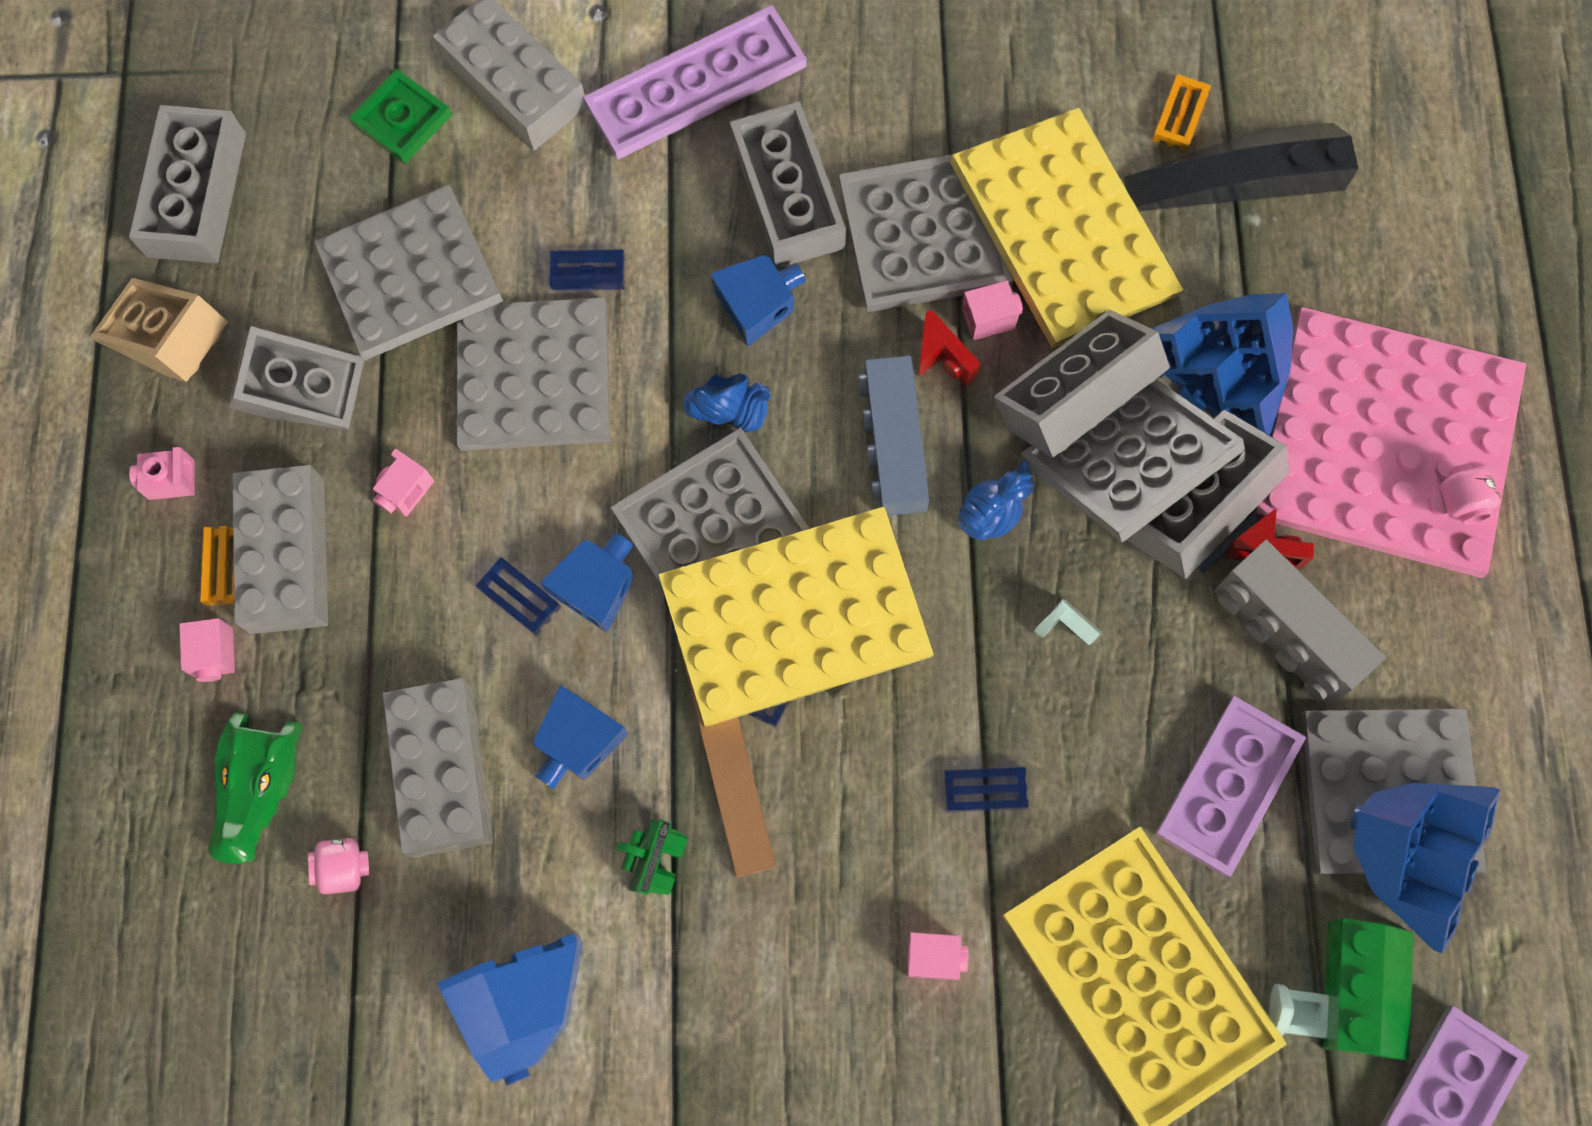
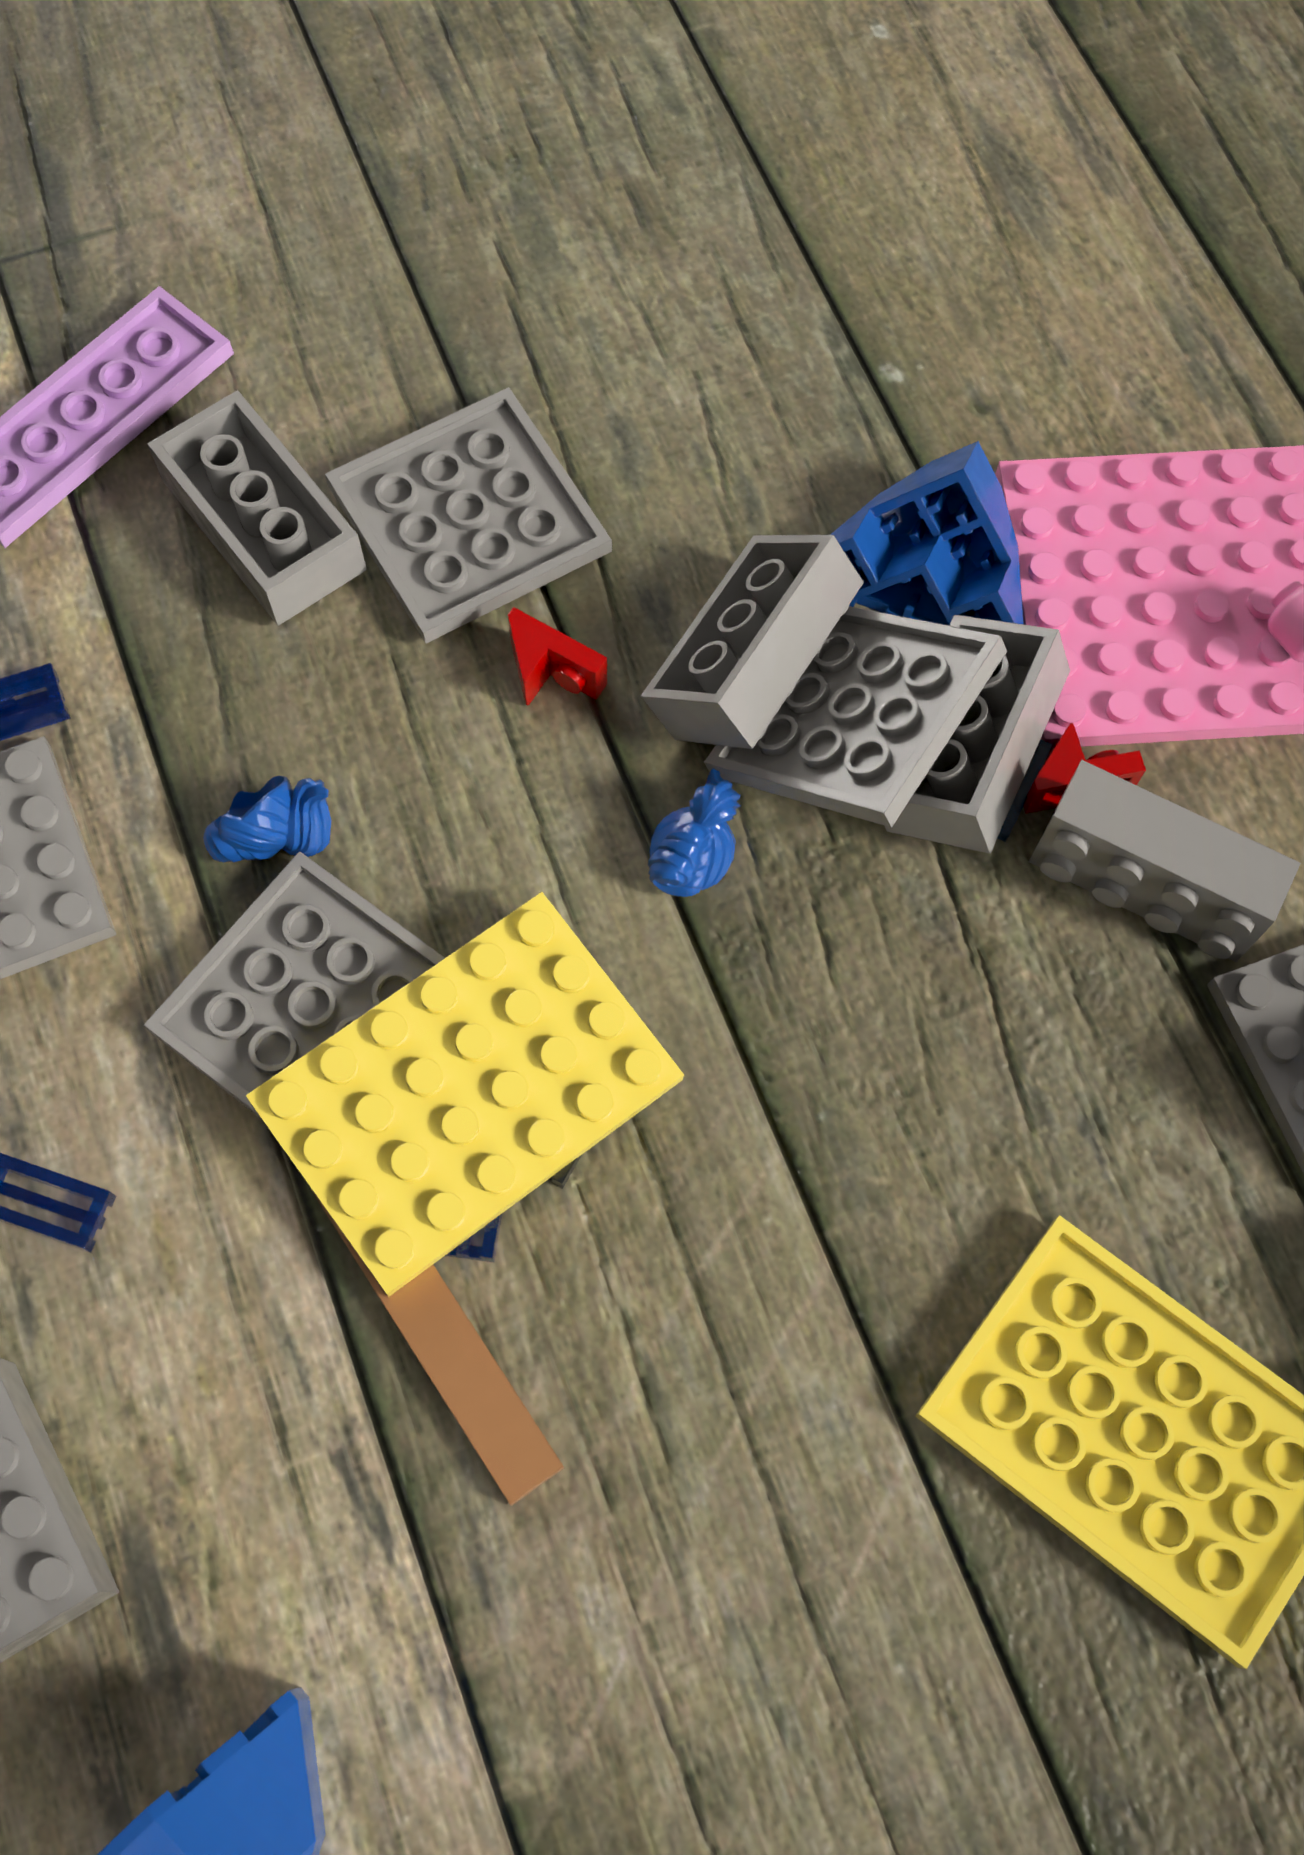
camera: 25 degrees left, 5 degrees down
blue torso [533,685,628,789] -> none
blue torso [541,533,634,633] -> none
green hips [615,819,688,895] -> none
blue torso [711,255,806,346] -> none
sand blue brick [858,356,929,516] -> none
bright pink brick [907,933,968,980] -> none
clear blue tile [944,767,1029,813] -> none
light yellow plate [950,108,1183,348] -> none
bright pink brick [962,280,1022,341] -> none
light aqua tile [1034,599,1102,645] -> none
black wedge [1124,123,1359,211] -> none
light orange tile [1152,74,1211,152] -> none
lavender plate [1155,696,1306,878] -> none

